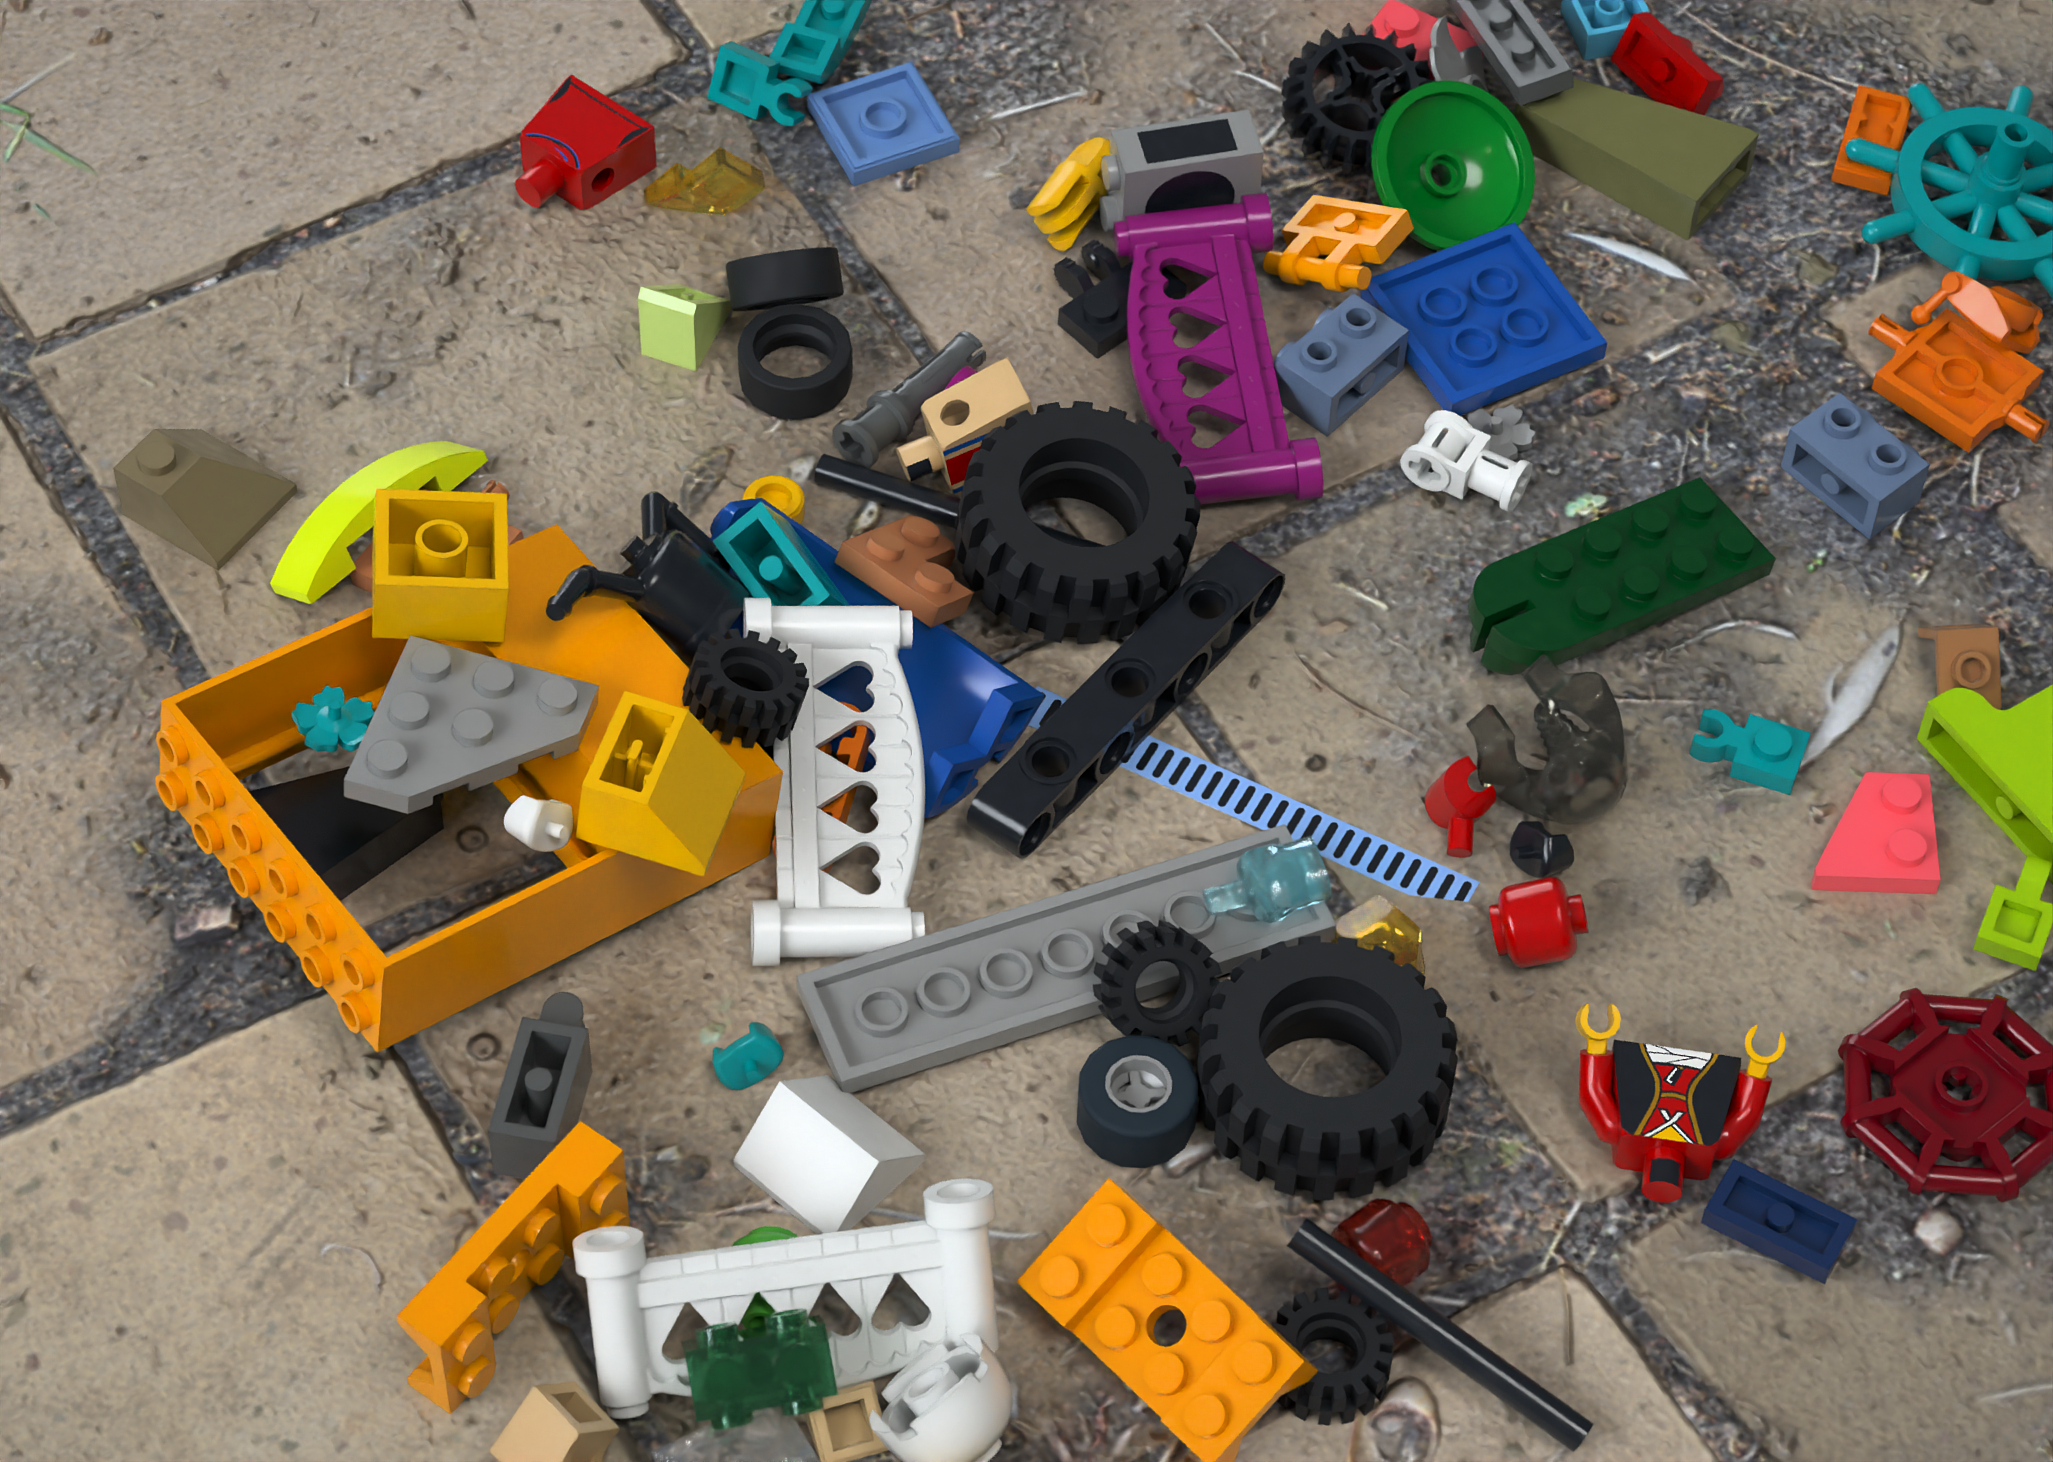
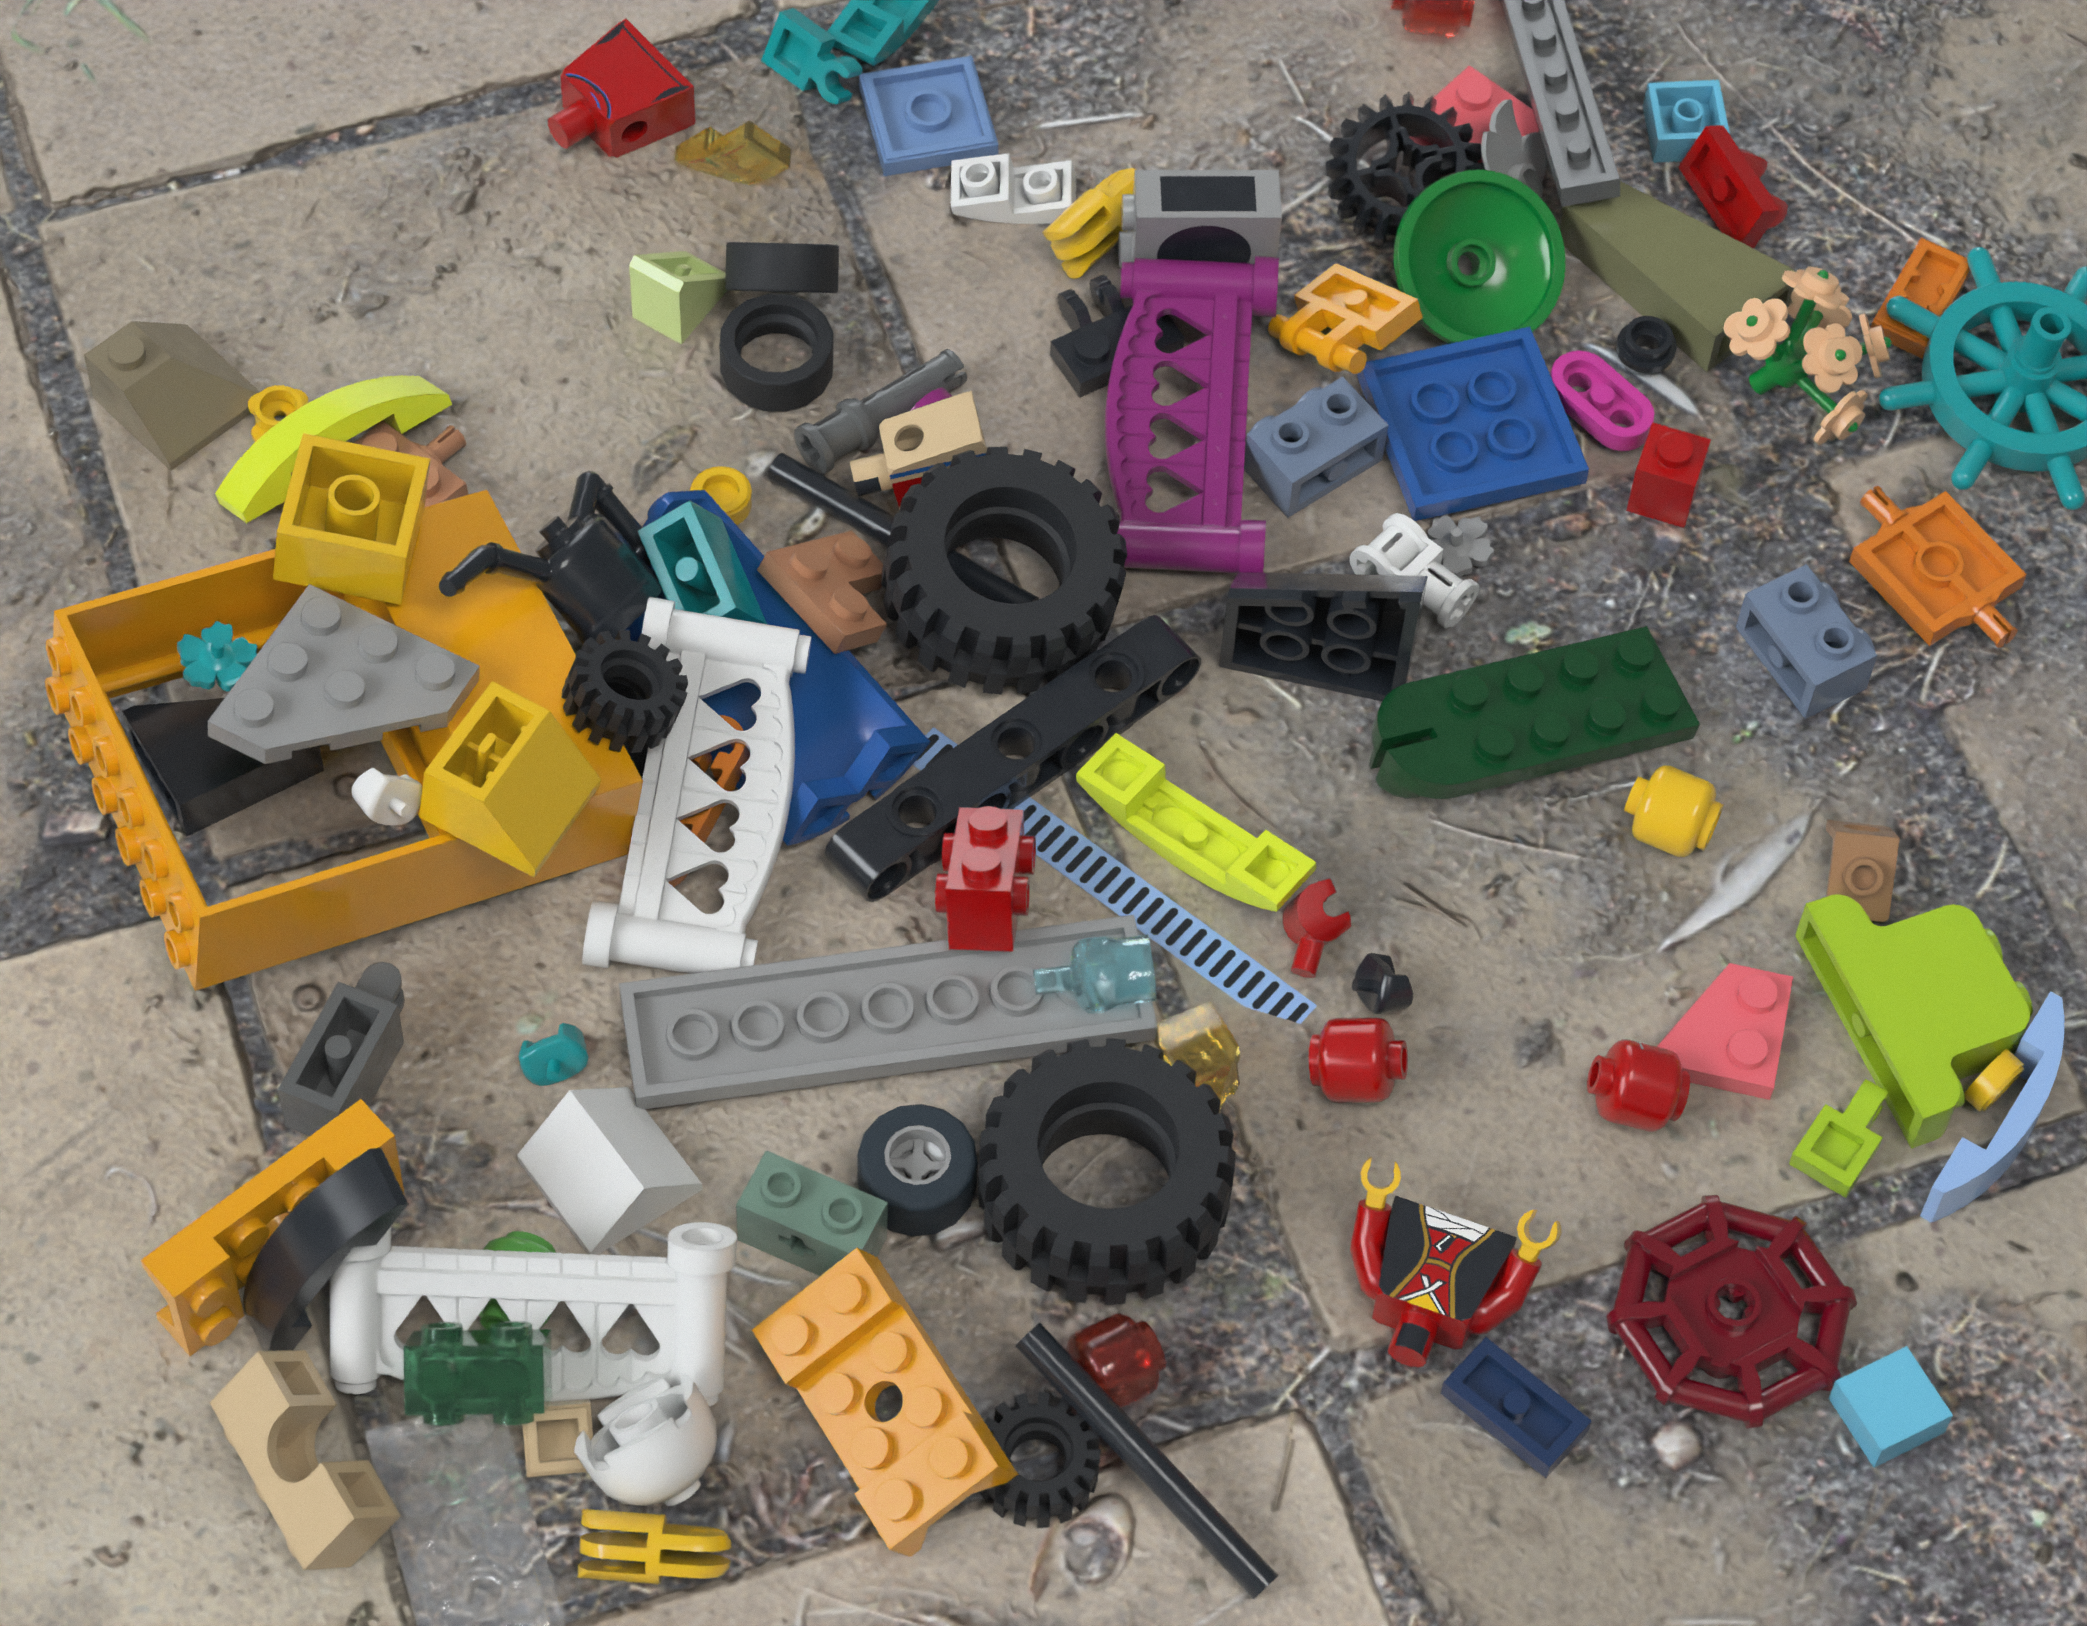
camera: 10 degrees right, 5 degrees up
black tyre [1093,920,1222,1047] -> none
clear smoke piece [1466,654,1628,825] -> none
teal plate [1689,709,1811,795] -> none
orange helmet [1910,271,2044,354] -> none
none -> black slope [243,1148,408,1351]
none -> yellow plate [248,385,309,442]
none -> sand green brick [736,1150,888,1276]
none -> red brick [935,806,1036,952]
none -> white slope [951,153,1076,224]
none -> neon yellow slope [1076,733,1316,912]
none -> black wedge [1219,572,1428,701]
none -> dark pink plate [1550,351,1654,451]
none -> red head [1587,1039,1690,1132]
none -> black plate [1616,316,1677,373]
none -> yellow head [1624,765,1724,857]
none -> red brick [1626,422,1711,528]
none -> light nougat plant [1724,267,1892,445]

